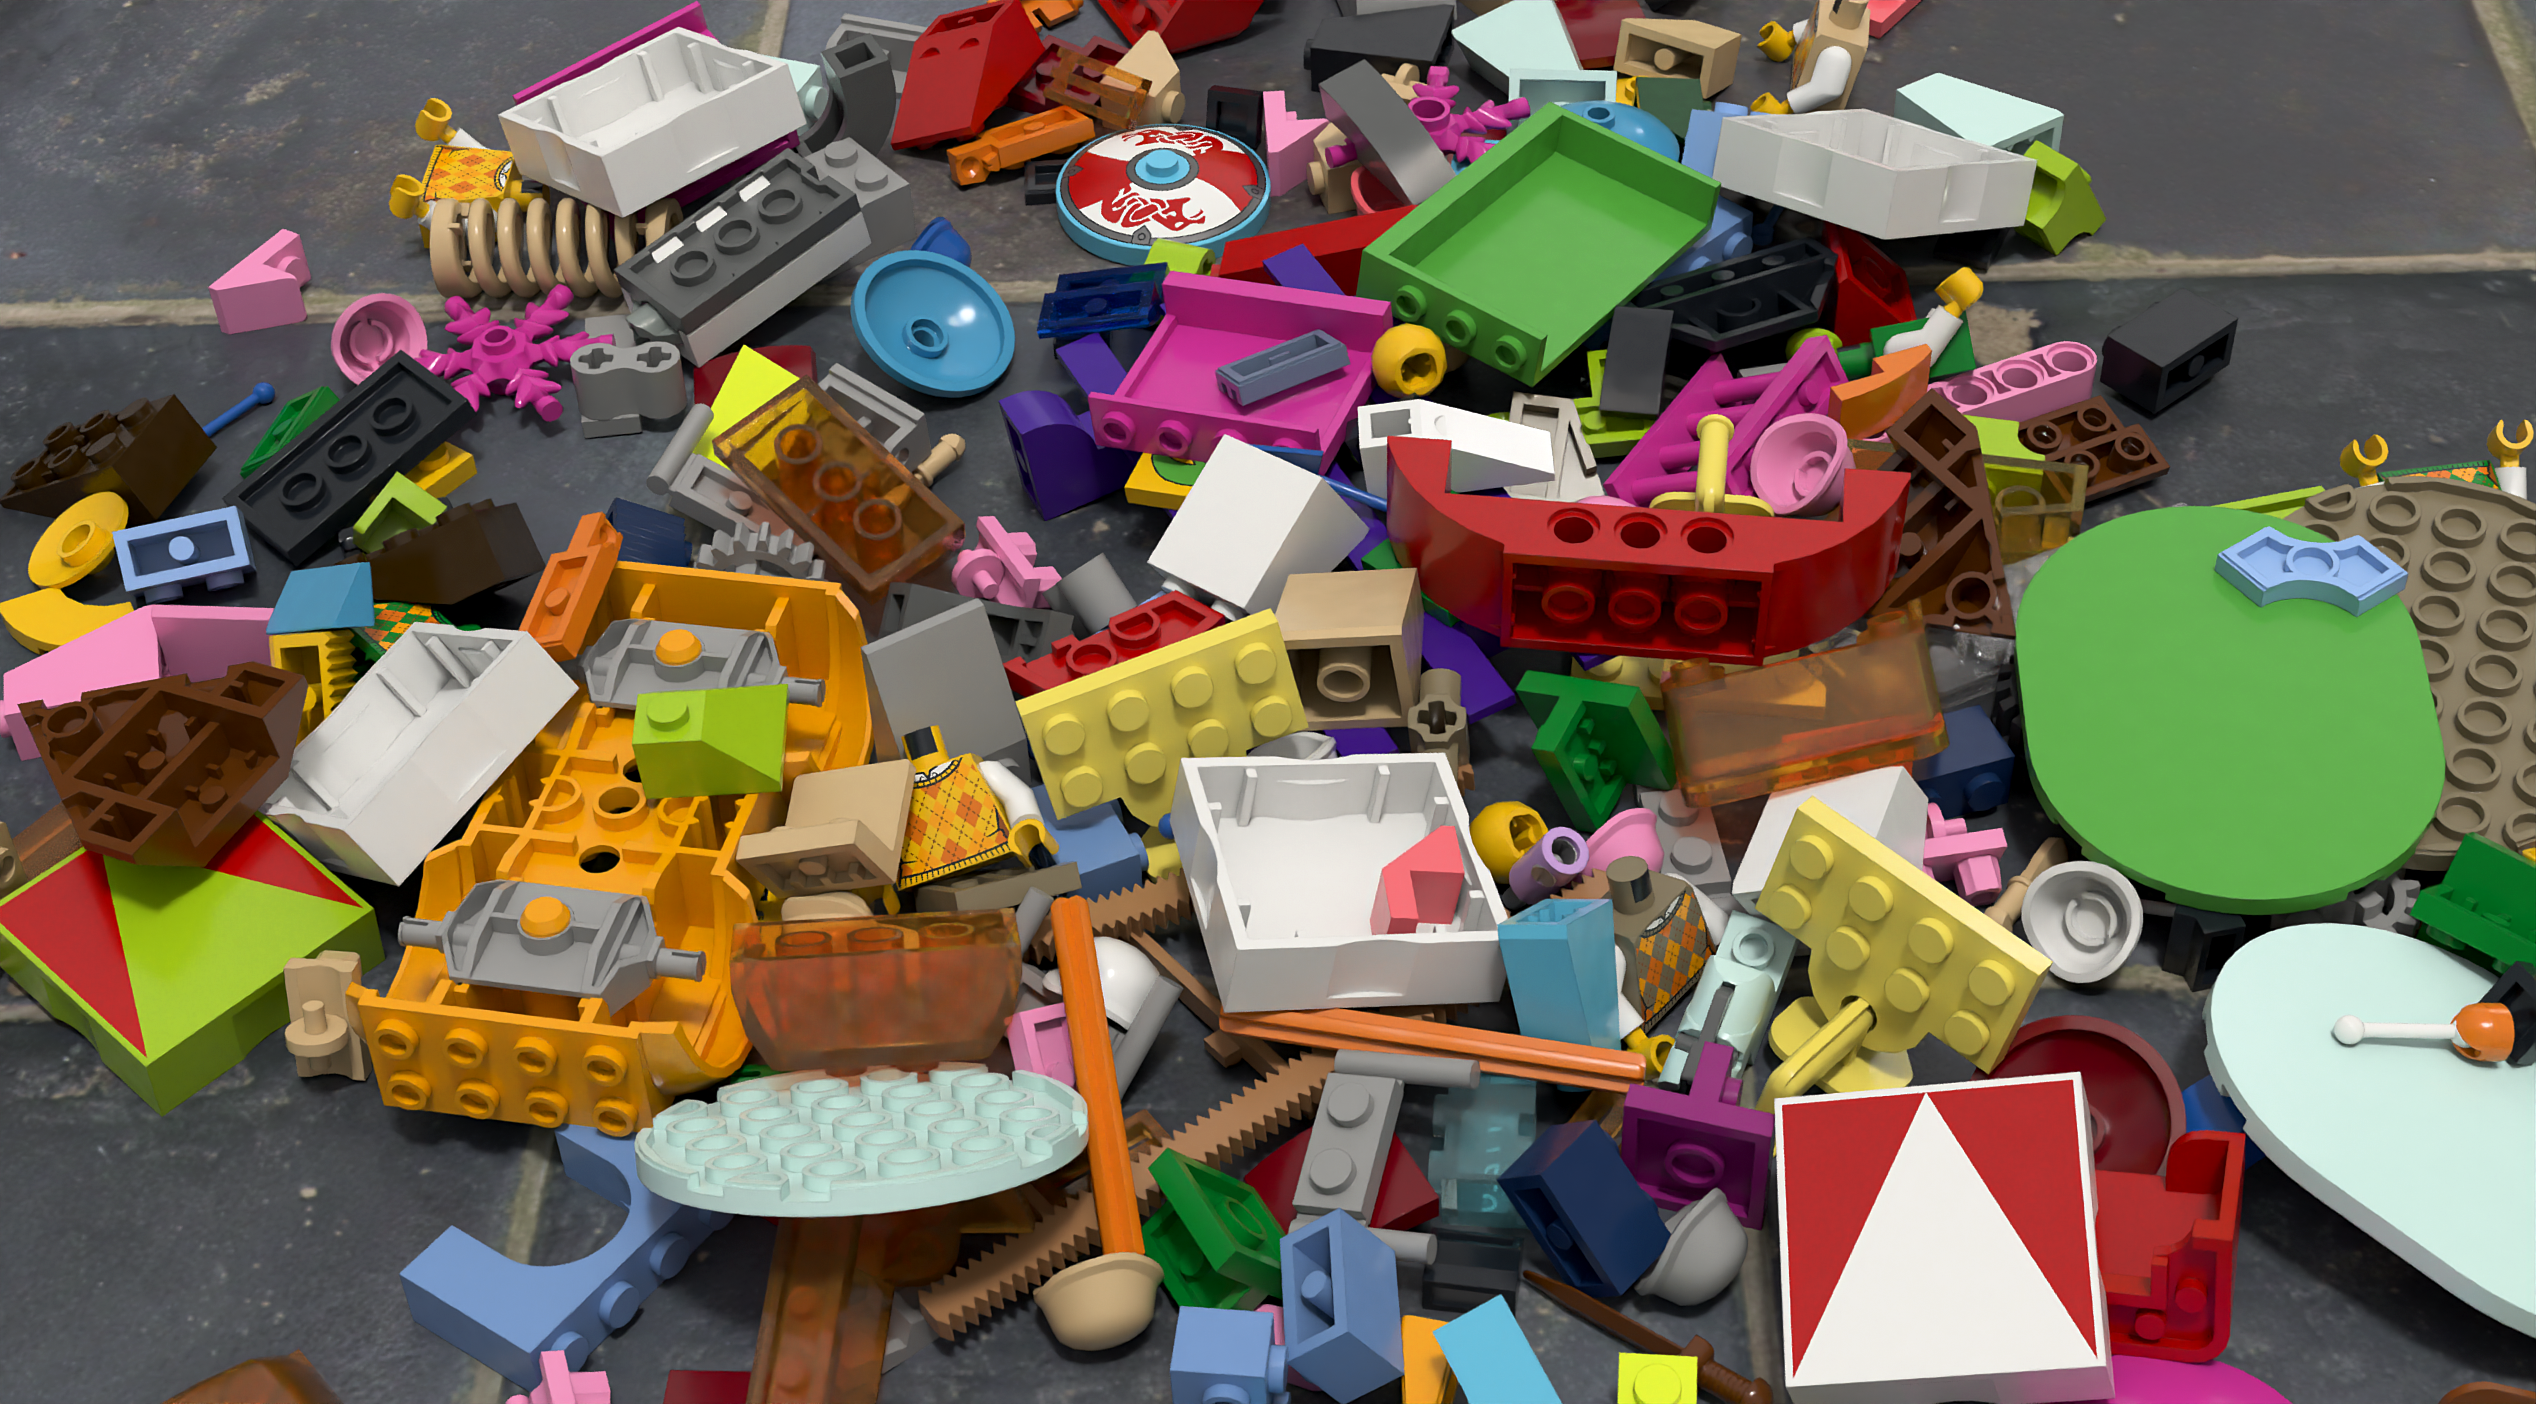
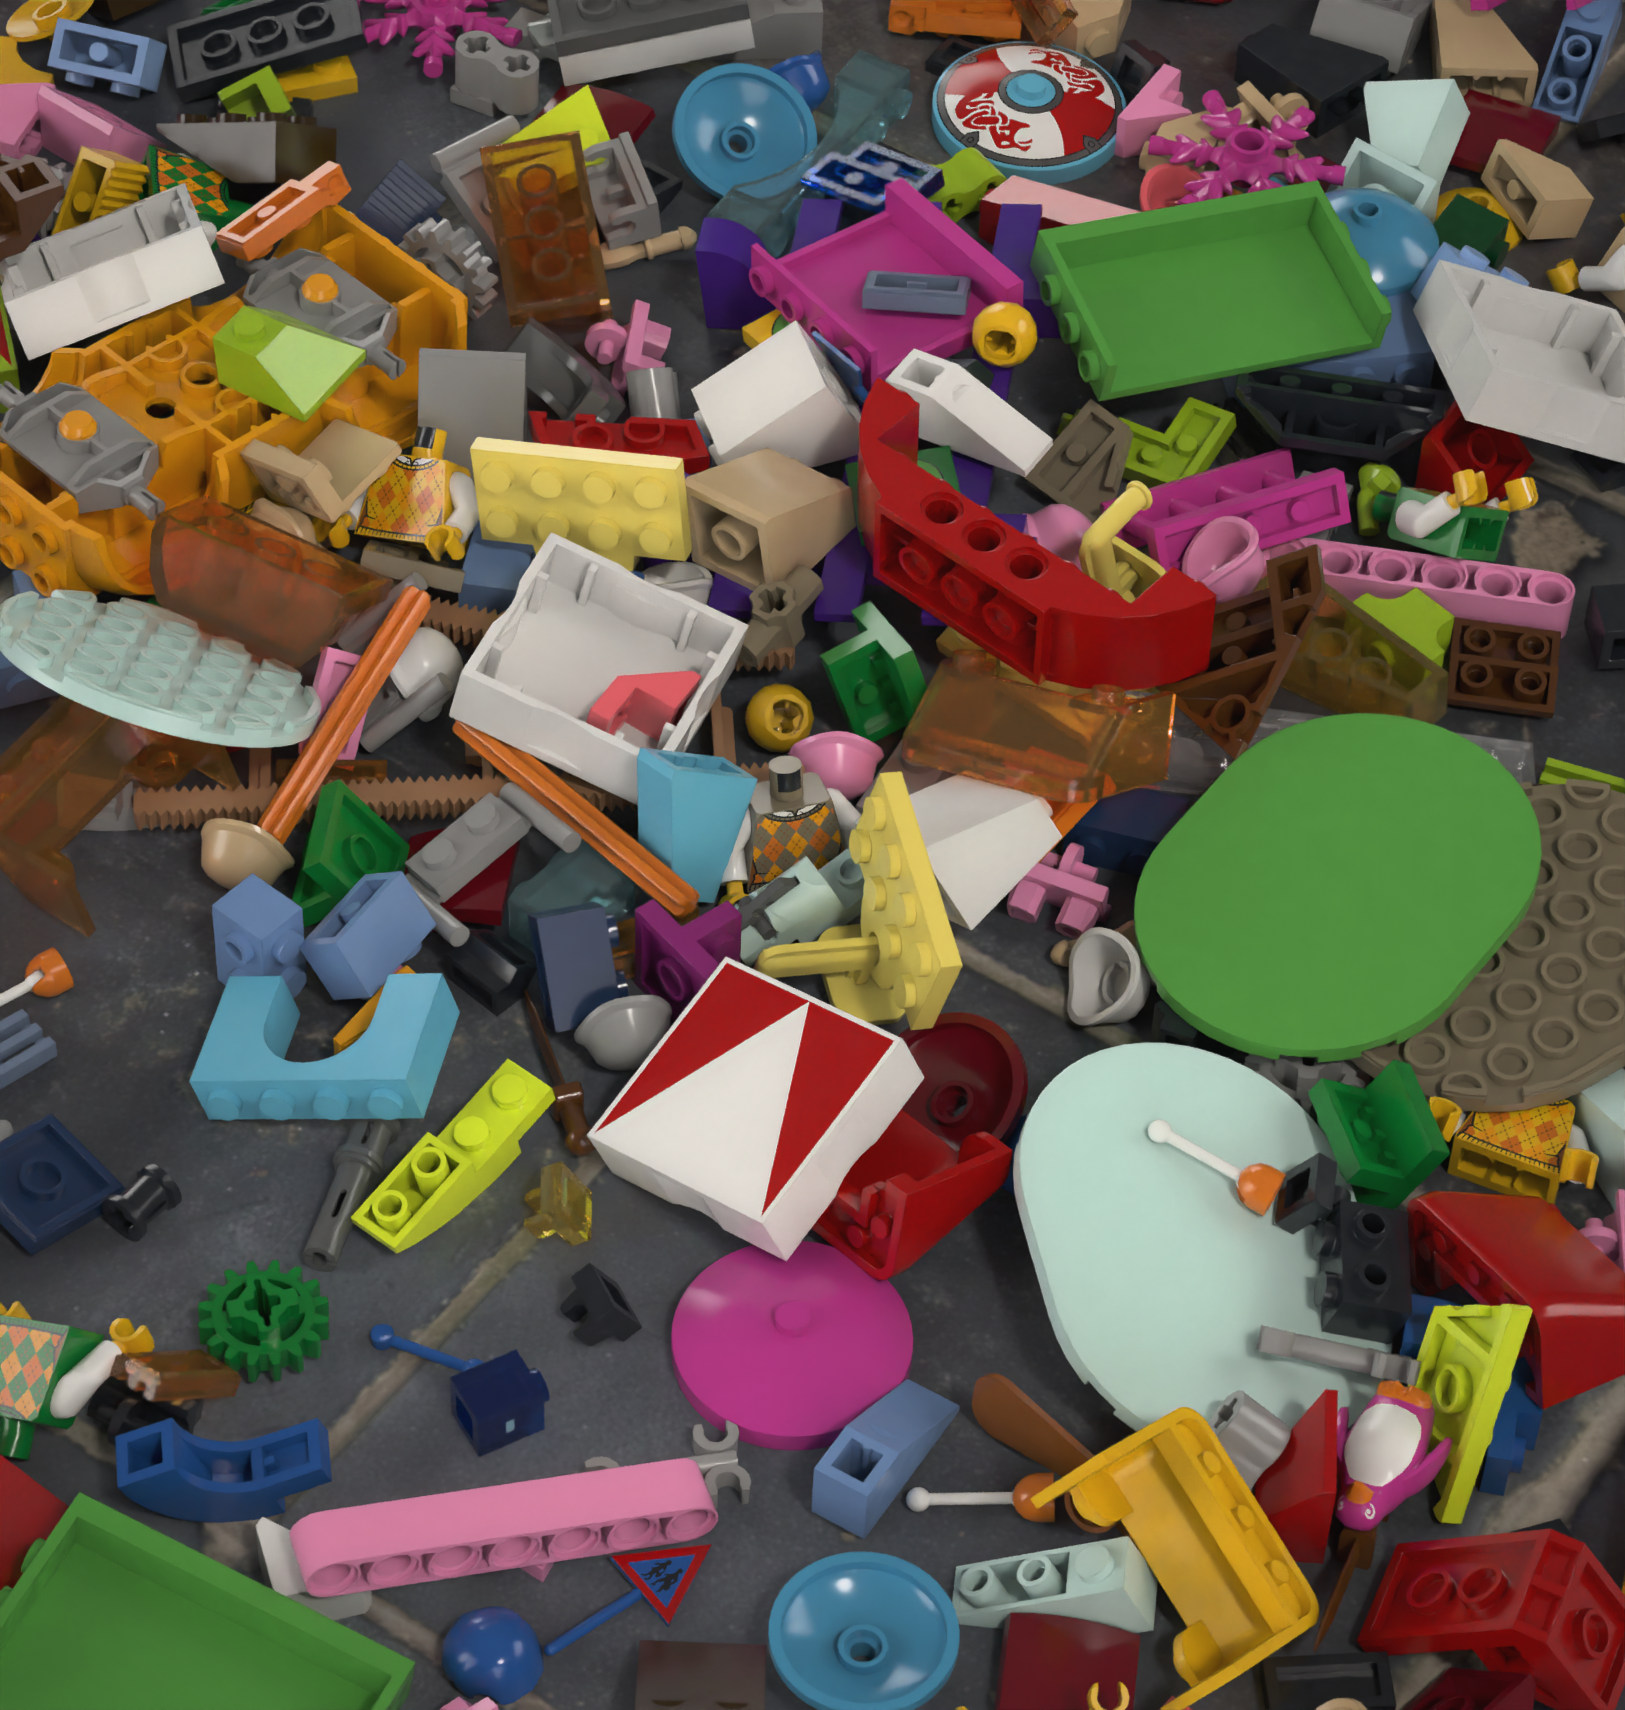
camera: 30 degrees right, 5 degrees up
dark azure slope [266,562,375,635] -> none
dark grey slope [1319,59,1456,206] -> none
lavender piece [1503,827,1589,910] -> none
black slope [1599,306,1675,420] -> none
orange slope [1828,344,1932,445] -> none
light blue tile [2215,526,2408,617] -> none
none -> clear light blue arch [708,50,913,257]

